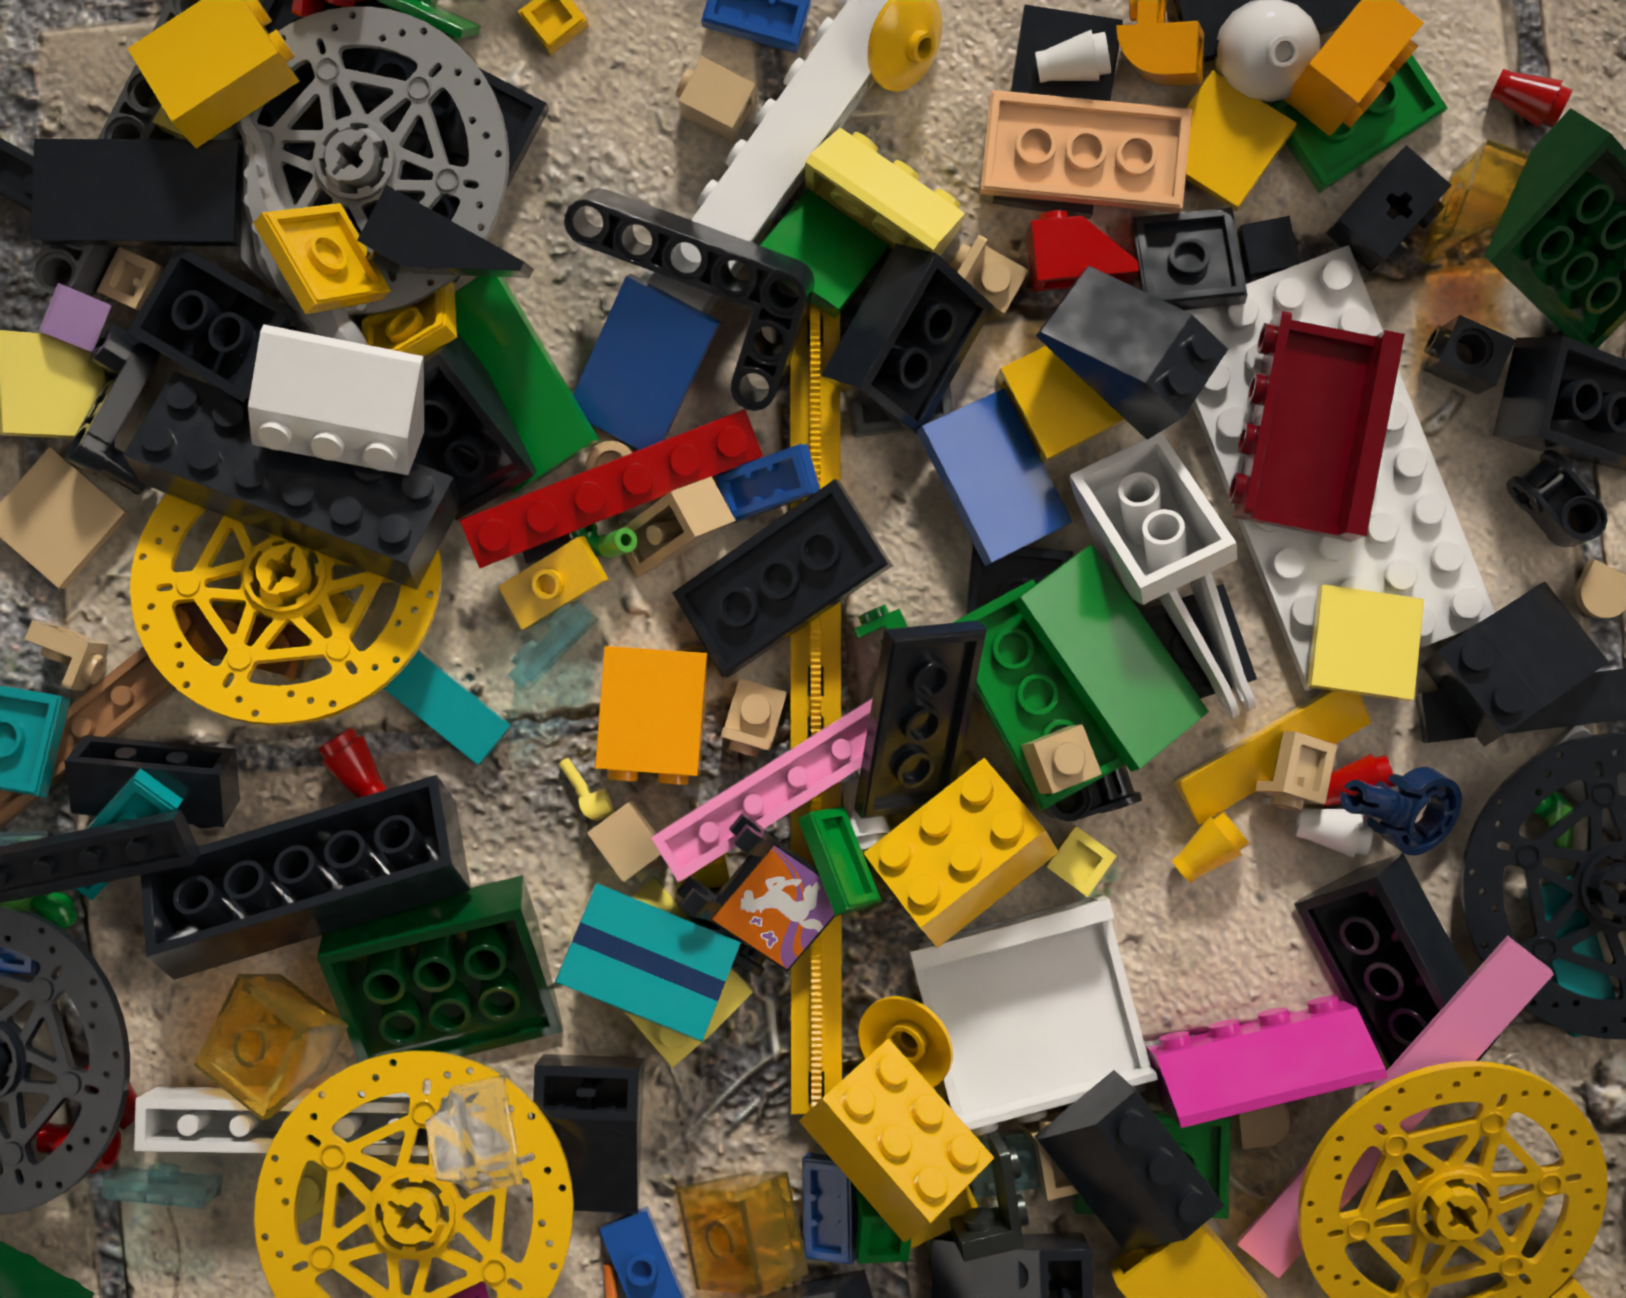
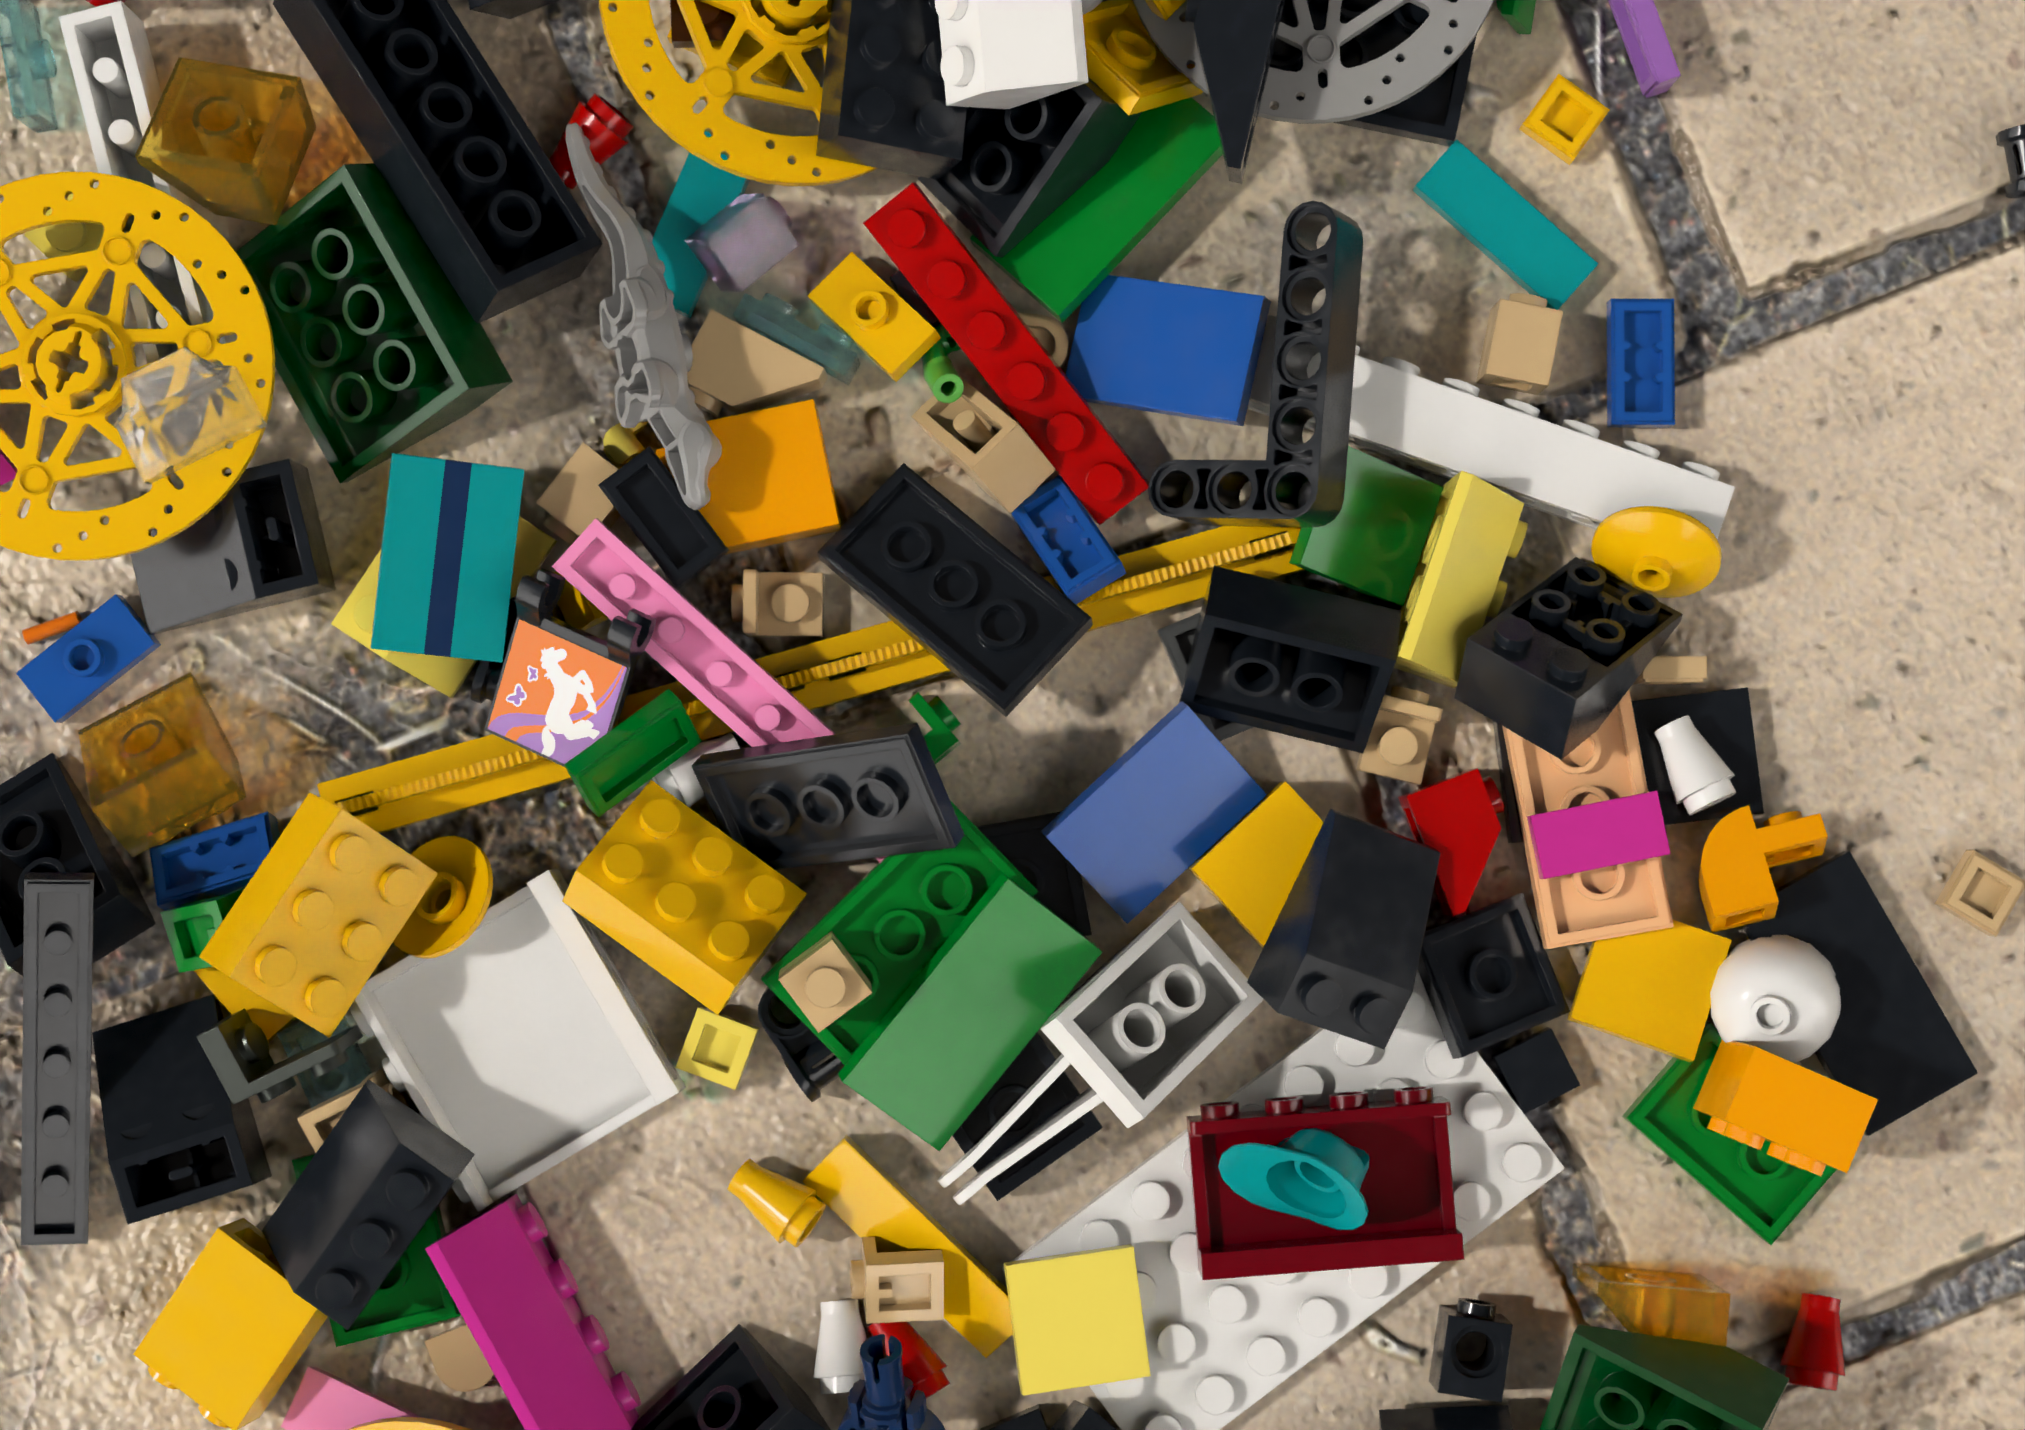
camera: 70 degrees right, 0 degrees up
black brick [1326,145,1452,272] -> none
none -> light grey animal [566,123,722,510]
none -> black tile [598,446,730,589]
none -> brick [684,193,799,292]
none -> tan slope [687,309,828,416]
none -> teal piece [1218,1128,1369,1230]
none -> teal tile [1412,139,1598,310]
none -> black slope [1455,557,1683,760]
none -> dark pink tile [1527,791,1671,879]
none -> tan tile [1633,656,1707,685]

